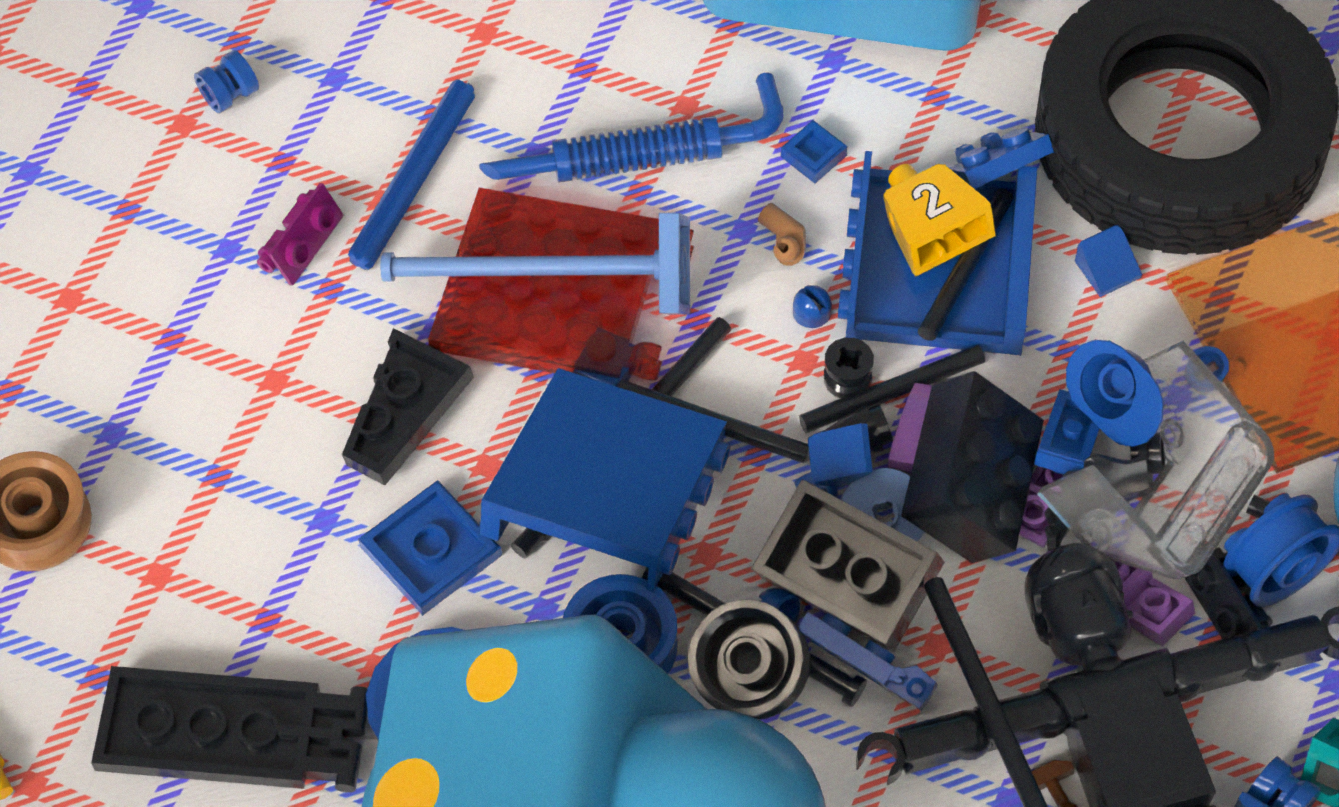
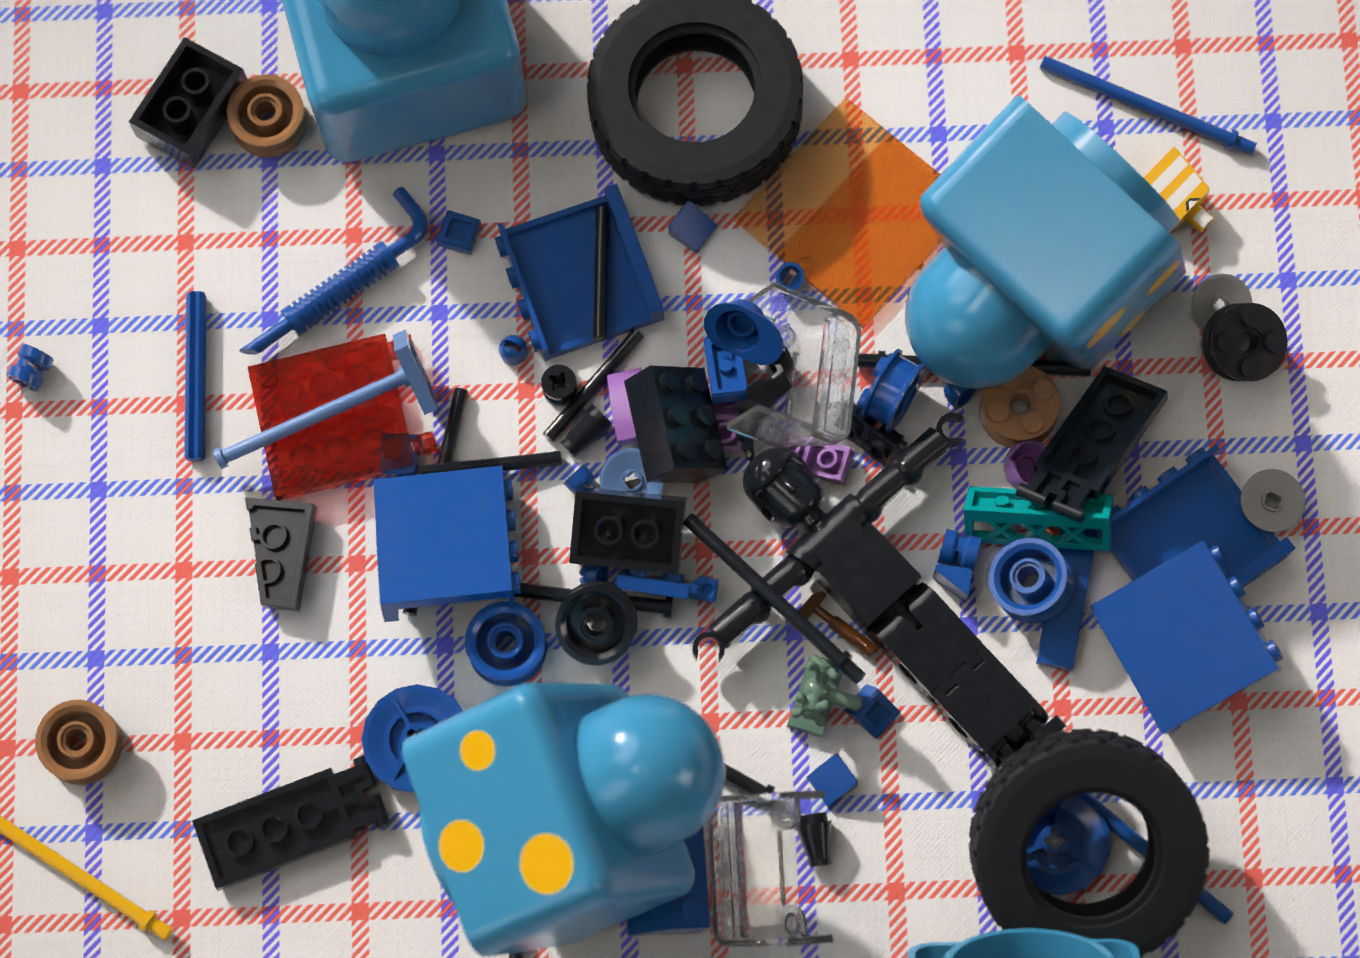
camera: 25 degrees left, 15 degrees up
magenta hinge [257,183,344,286] -> none
blue tile [358,480,502,616] -> none
medium nougat arm [758,203,806,266] -> none
blue slope [808,423,873,488] -> none
yellow torso [883,164,996,277] -> none
blue hinge [950,128,1054,189] -> none

